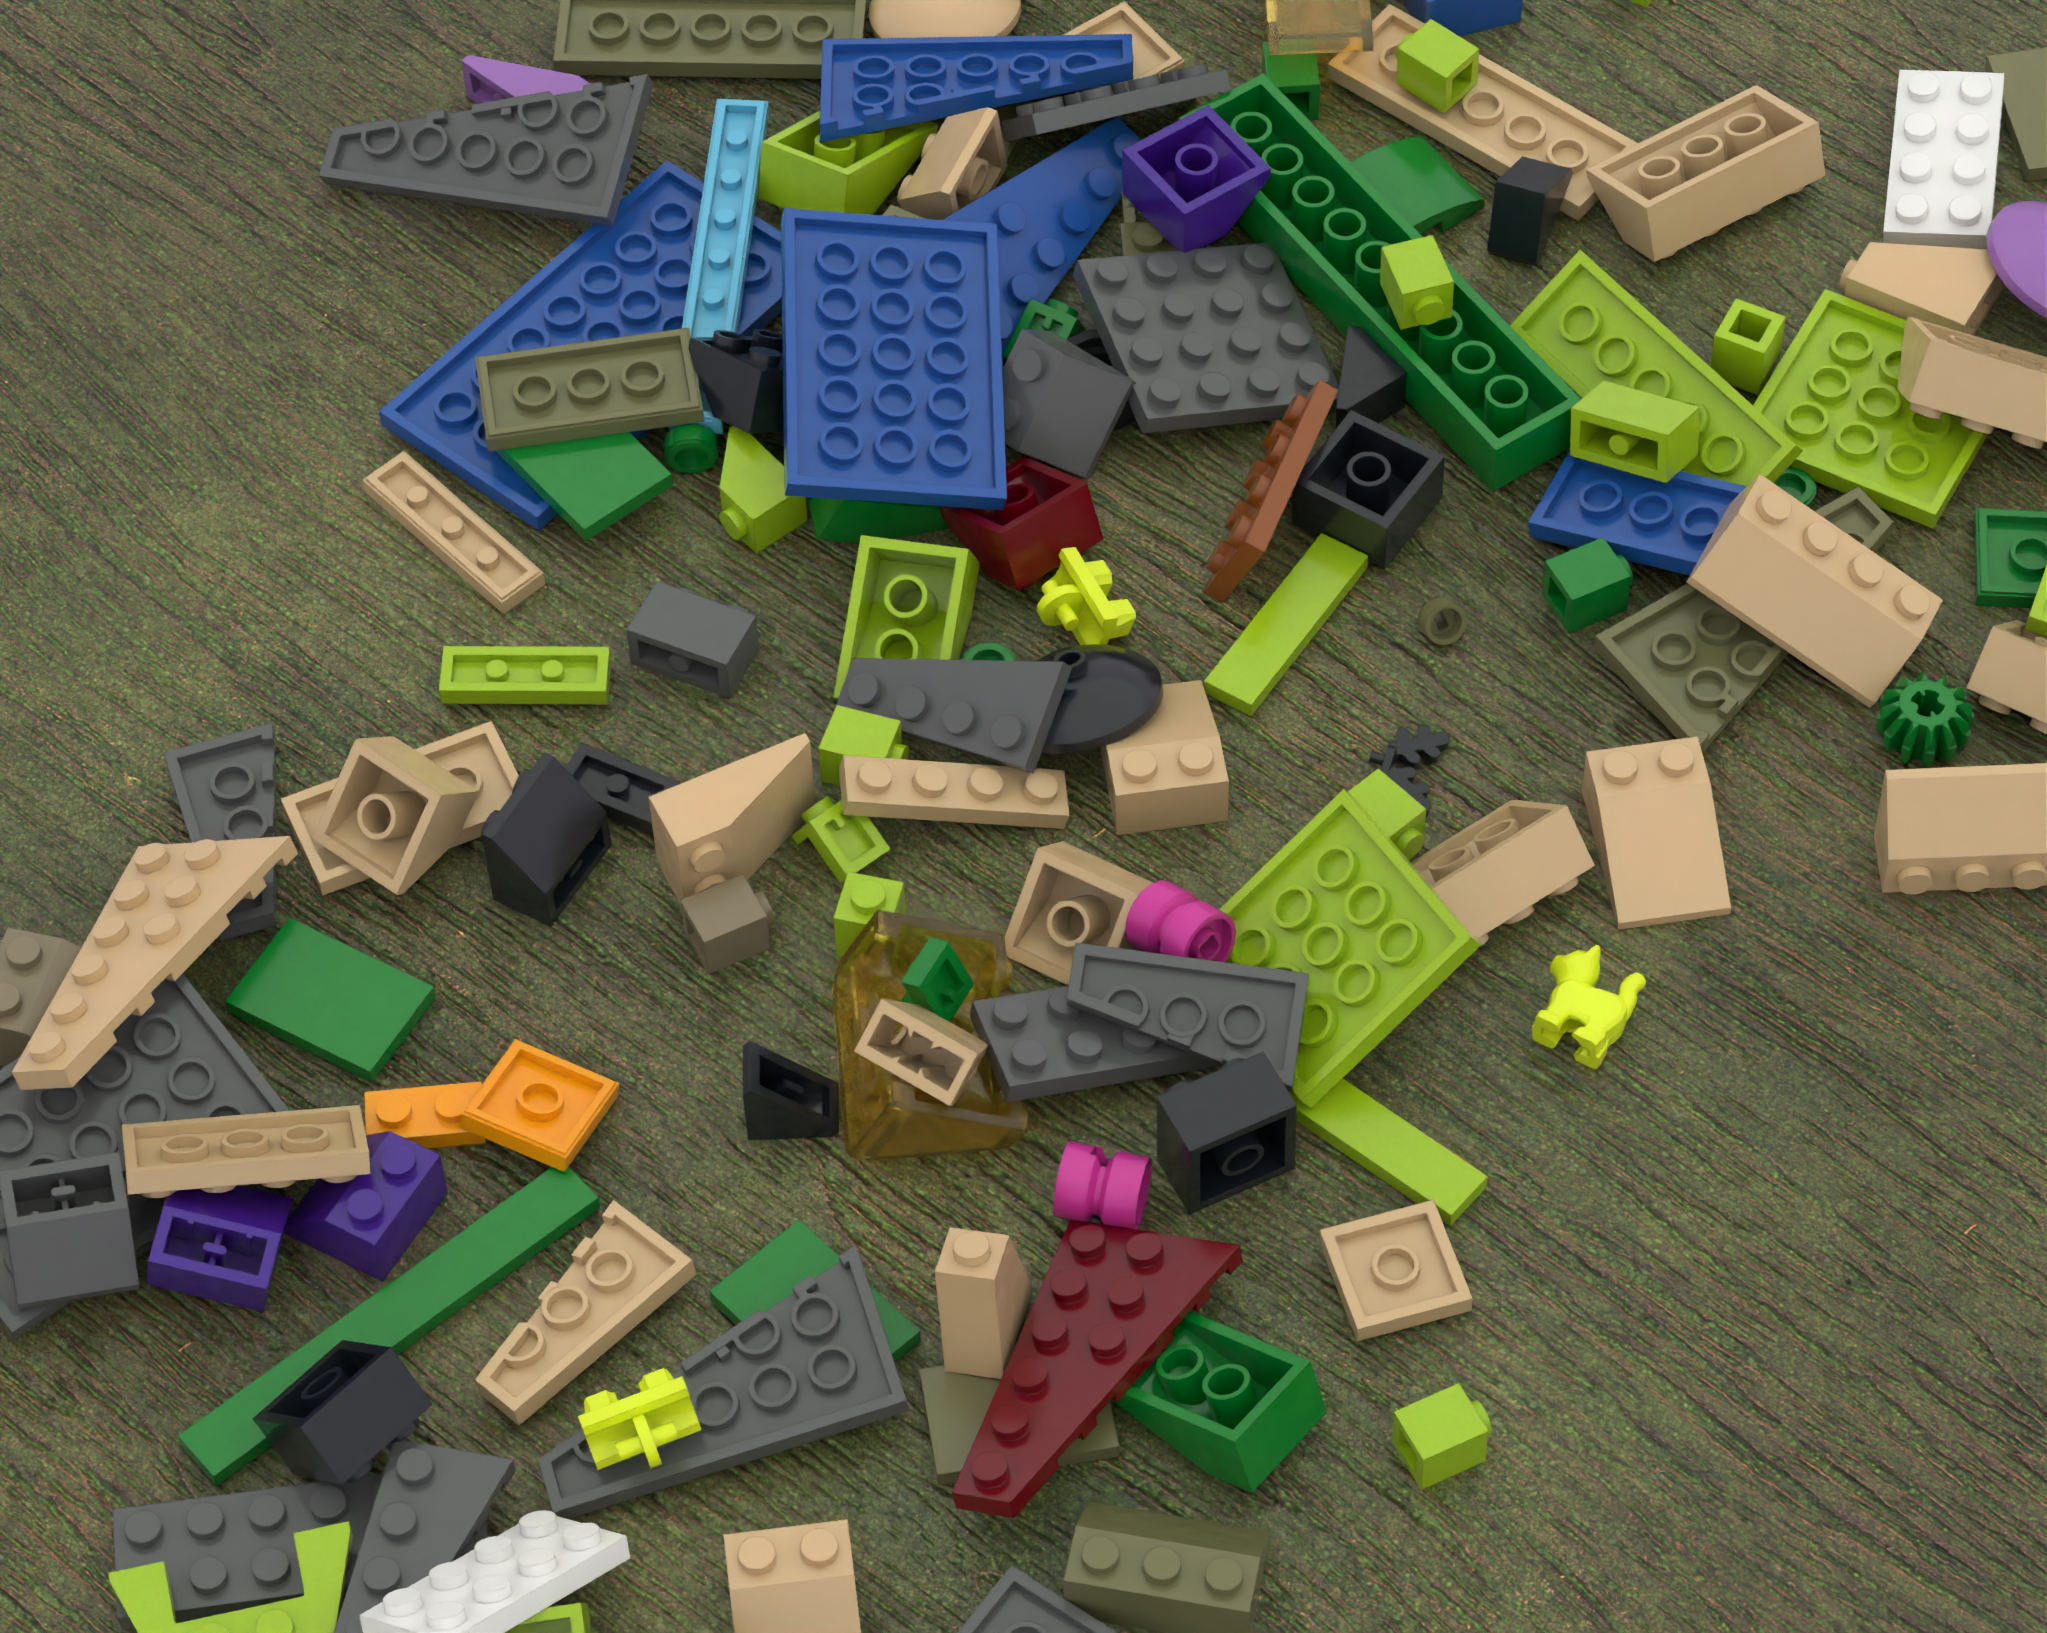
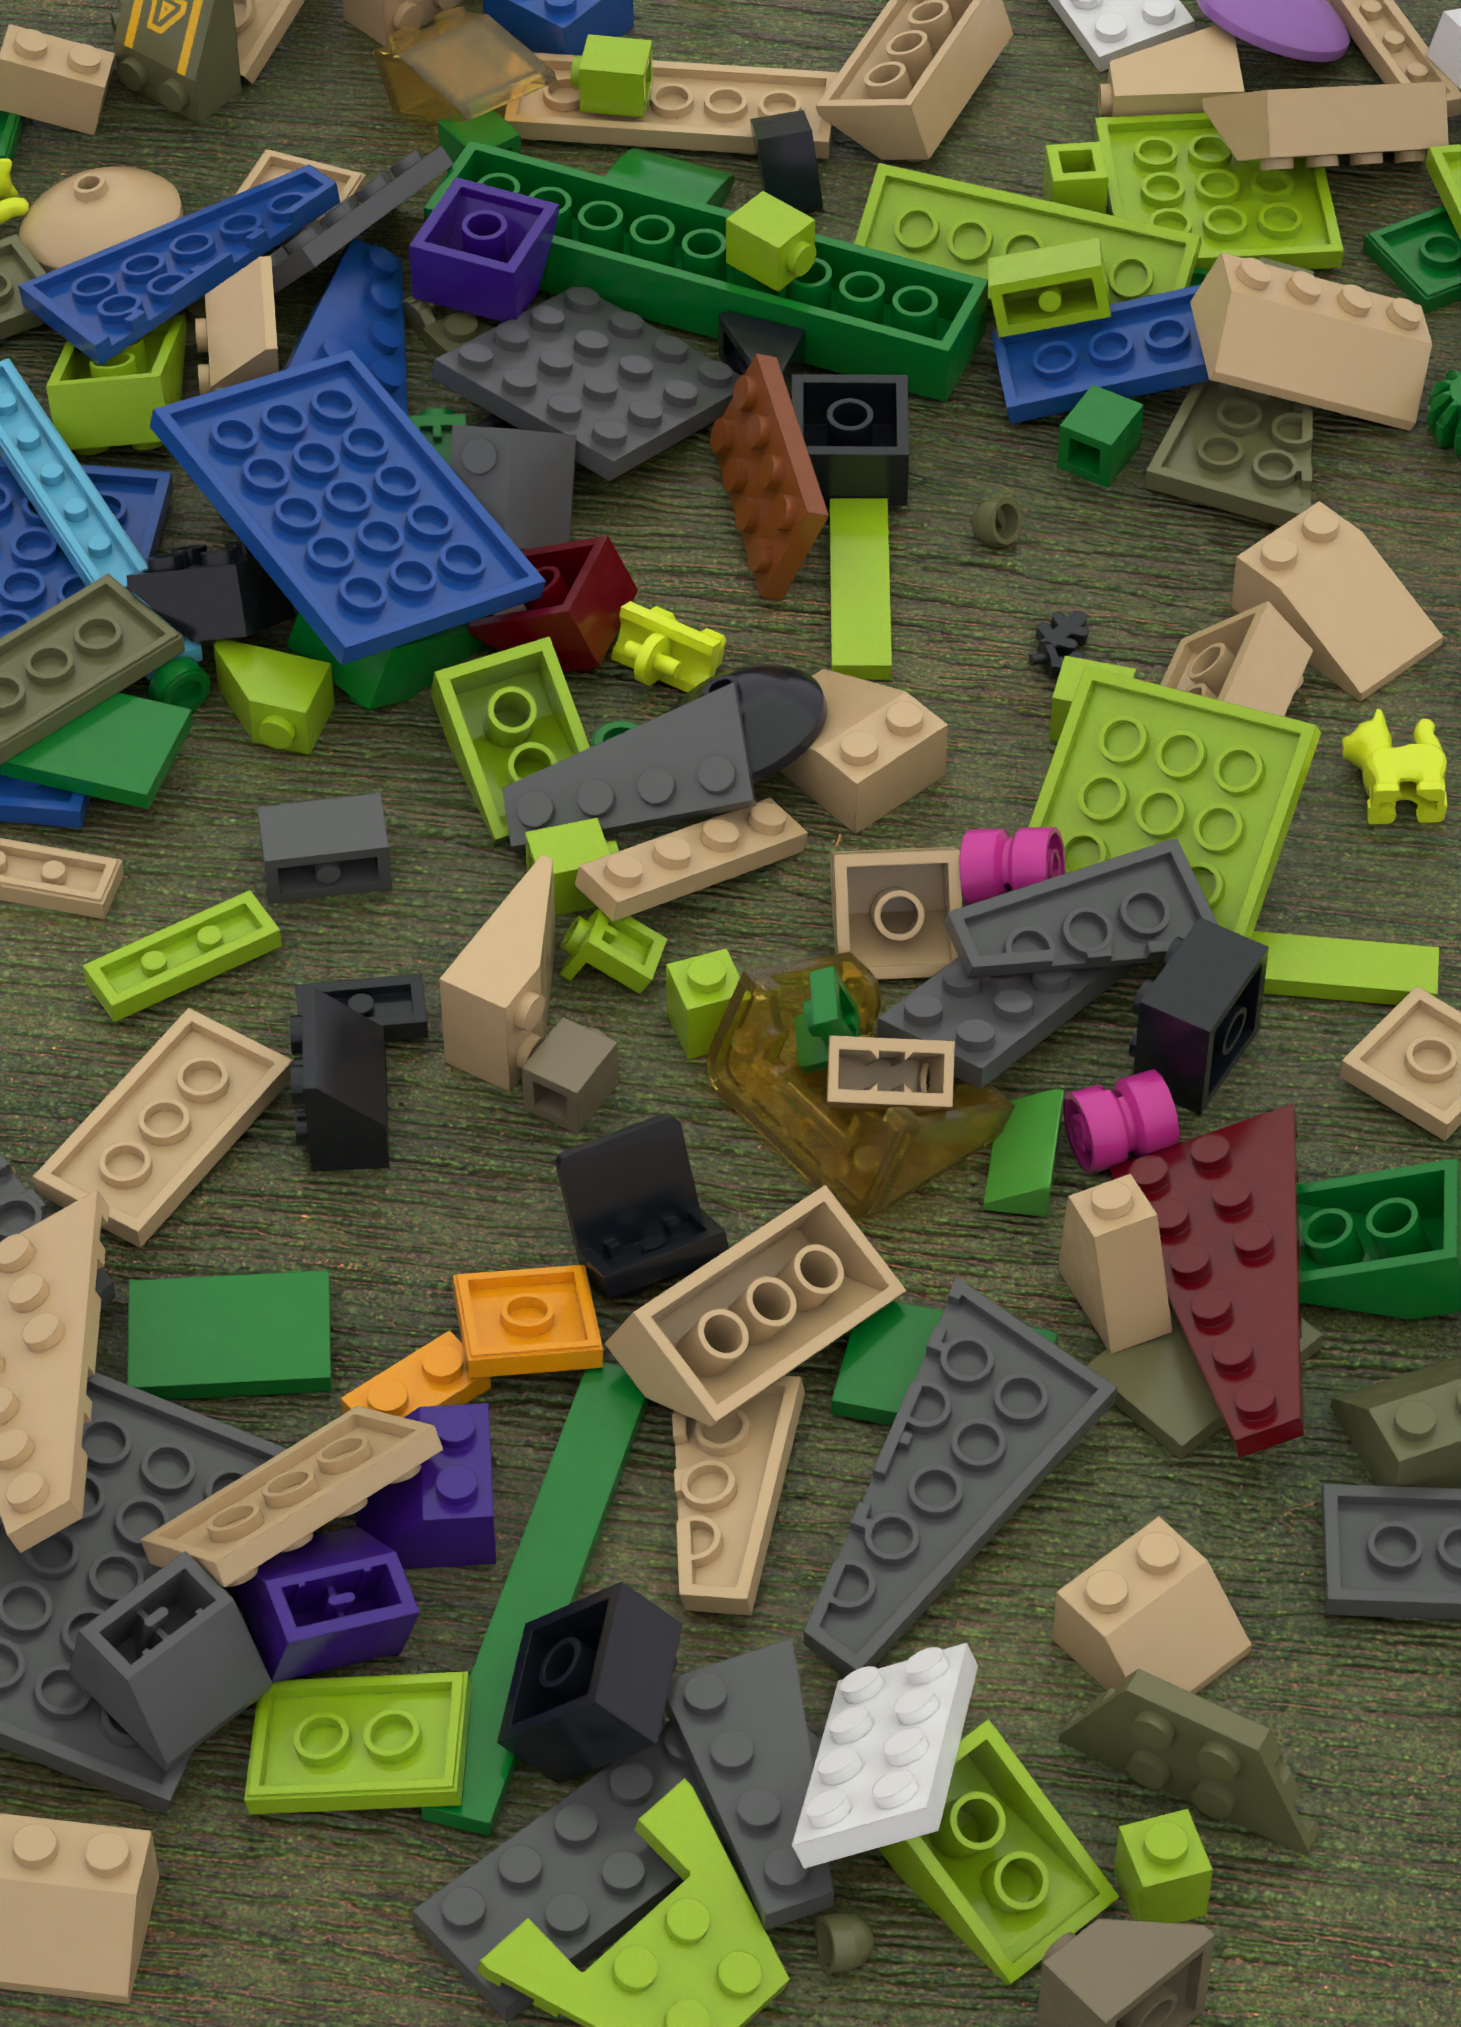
camera: 35 degrees left, 5 degrees down
tan slope [312,736,479,895] -> none
neon yellow hips [578,1368,702,1470] -> none
black slope [743,1041,839,1140] -> none
none -> lime tile [244,1671,472,1815]
none -> black bracket [555,1113,729,1300]
none -> tan slope [605,1185,907,1427]
none -> bright green slope [983,1089,1064,1217]

